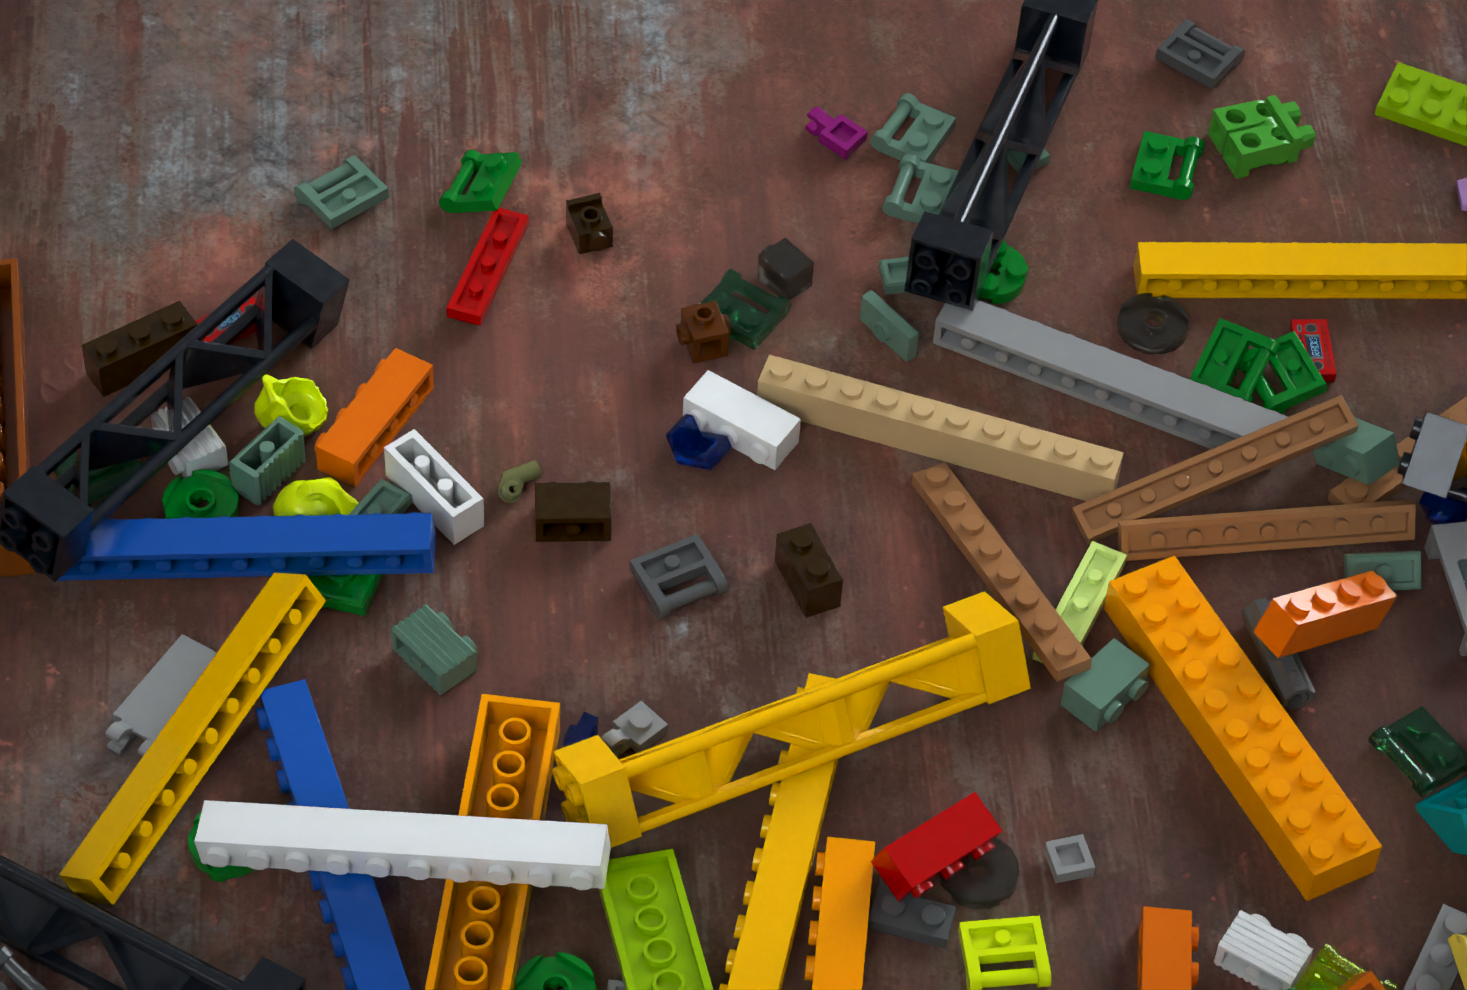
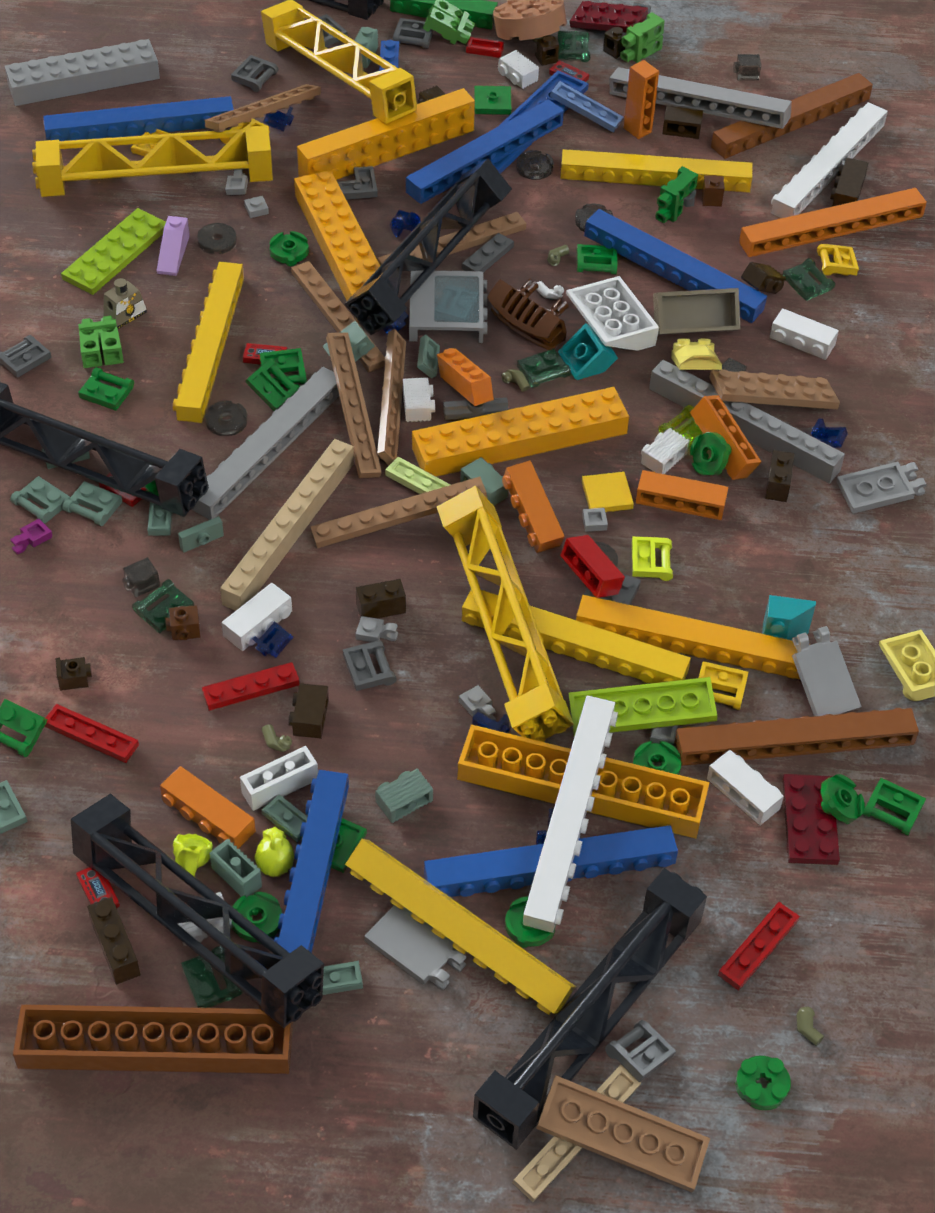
camera: 80 degrees left, 0 degrees up
none -> dark tan torso [103,278,147,329]
none -> red plate [202,662,300,711]
none -> sand green plate [323,961,363,995]
none -> light grey plate [356,616,398,642]
none -> white brick [403,378,435,422]
none -> olive arm [502,369,531,392]
none -> orange brick [502,460,565,553]
none -> yellow tile [582,472,634,512]

